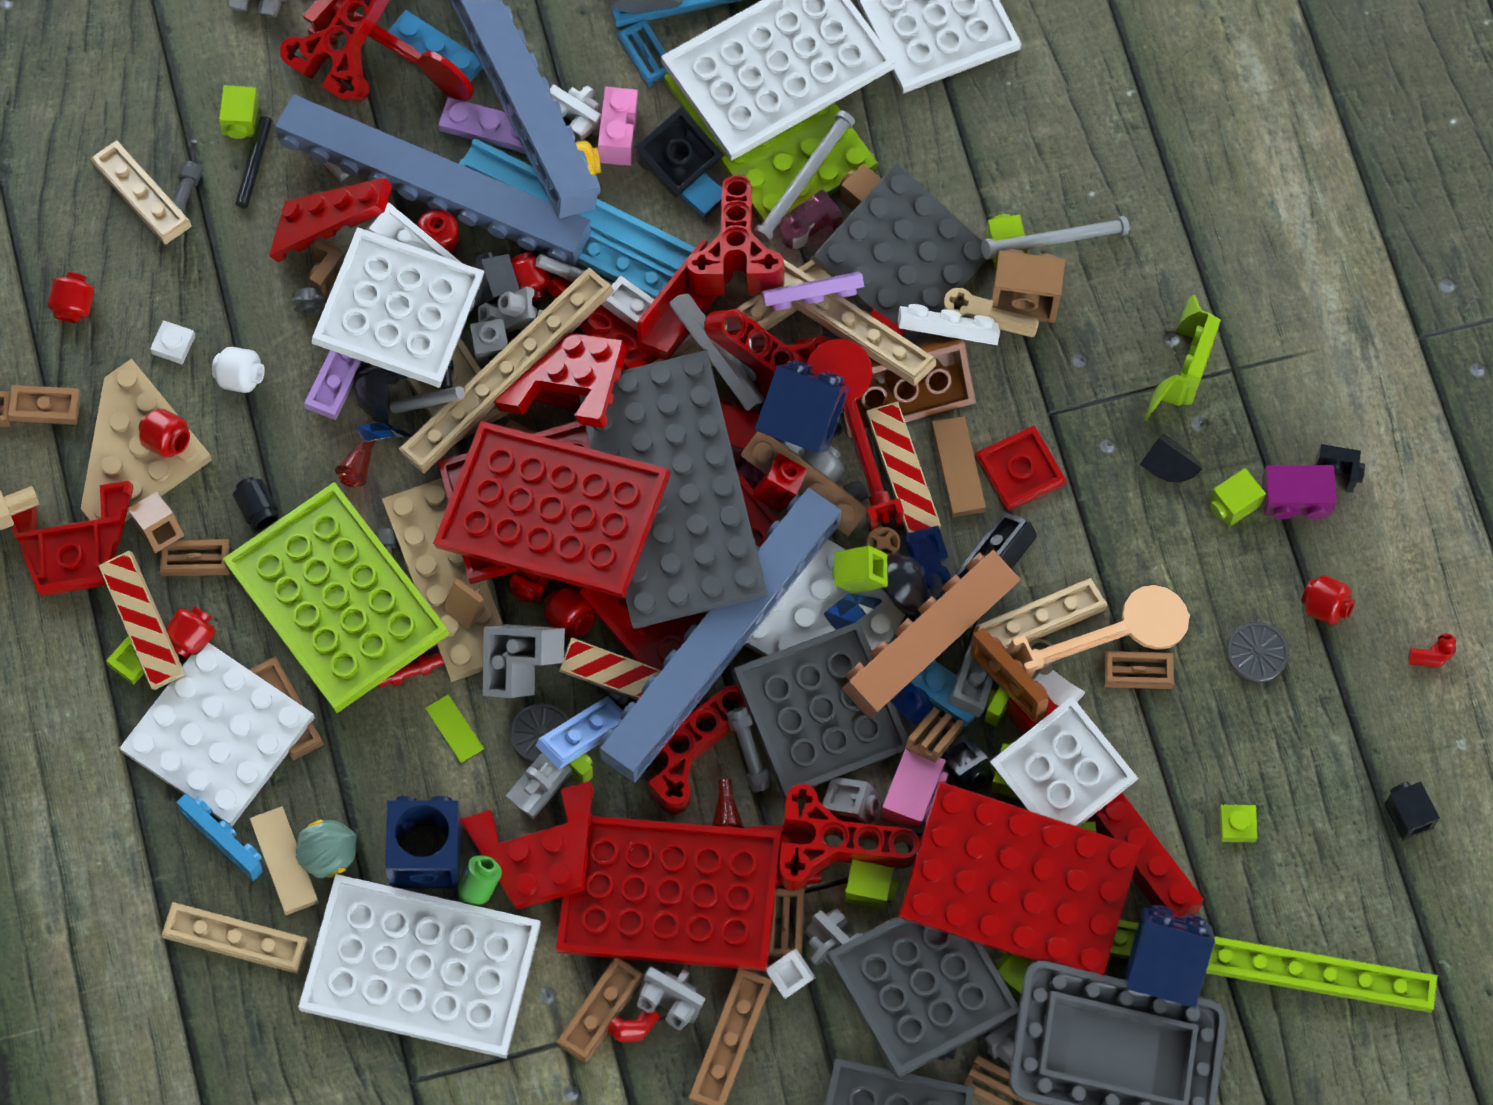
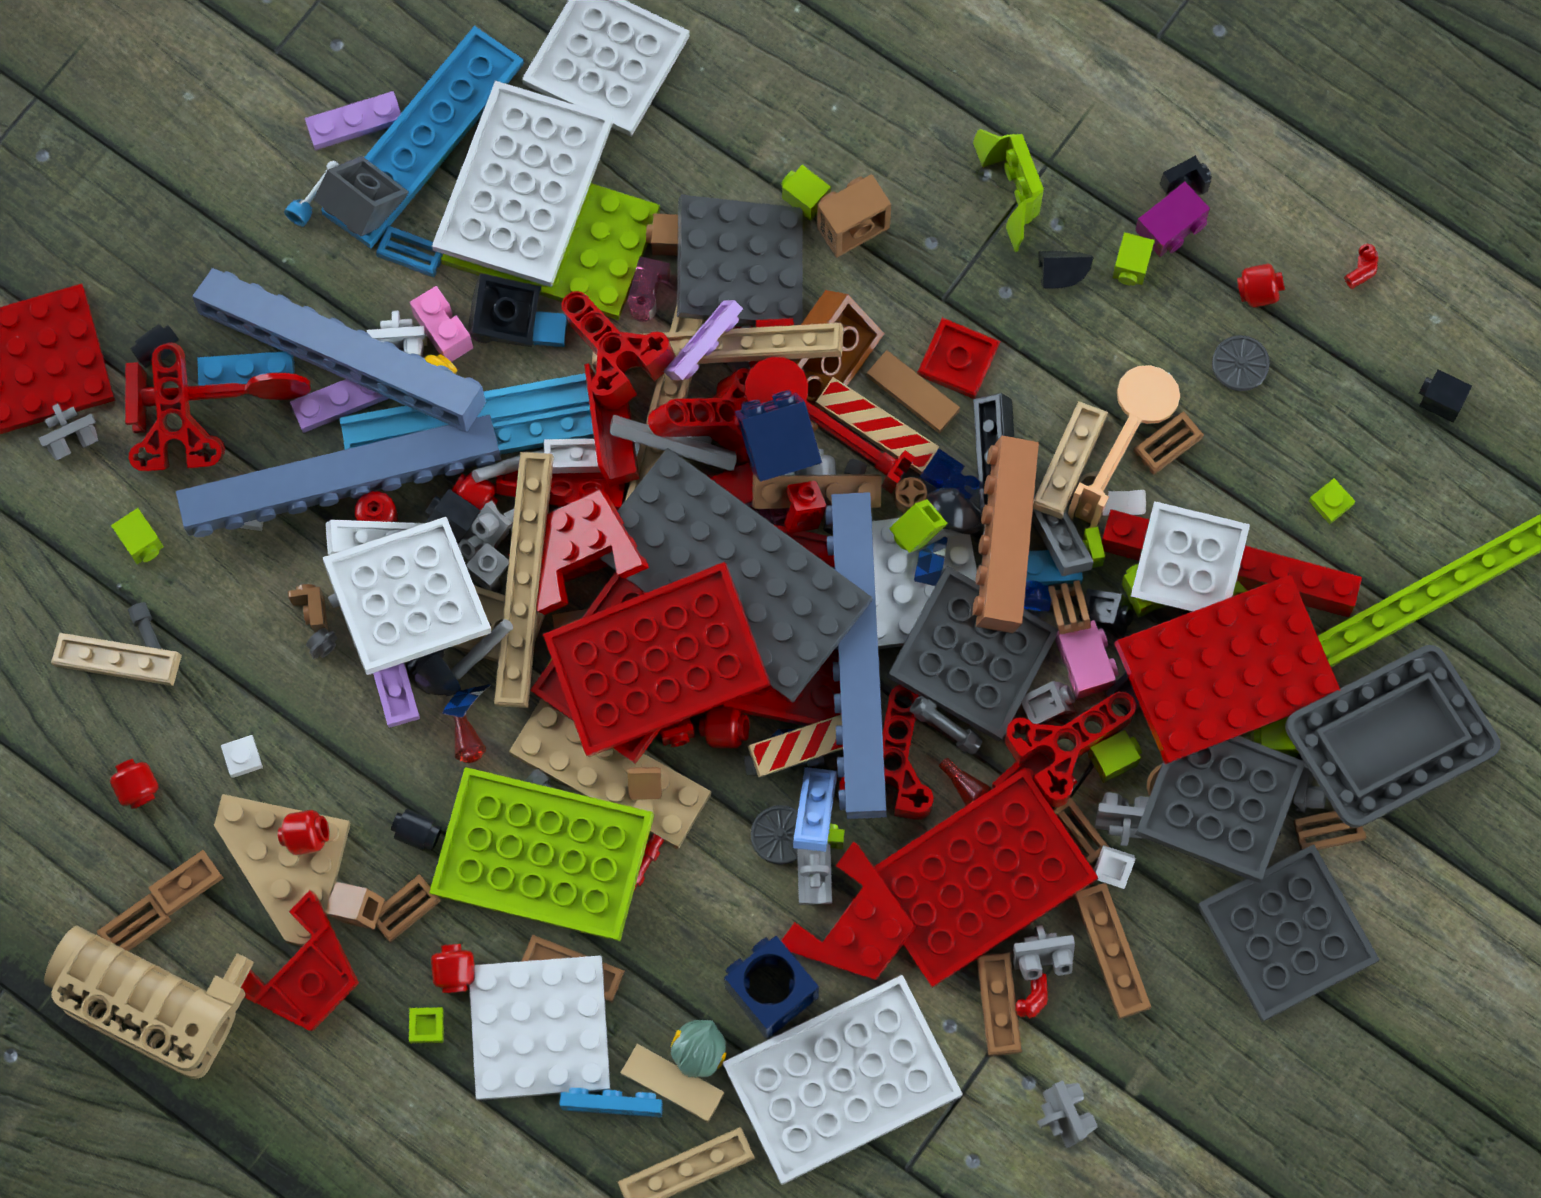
camera: 35 degrees left, 5 degrees up
tan tile [99,551,185,690] -> none
white head [212,347,265,393] -> none
black bar [235,116,272,208] -> none
red wing [269,177,392,263] -> none
lime sticker [425,694,484,763] -> none
bright green brick [457,855,502,907] -> none
light grey brick [483,624,565,698] -> none
light grey bar [753,110,855,243] -> none
white plate [898,304,1000,345] -> none
tan connector [943,288,1039,337] -> none
dark orange plate [970,627,1049,723] -> none
light grey bar [981,216,1129,259] -> none
dark blue brick [1124,905,1215,1008] -> none

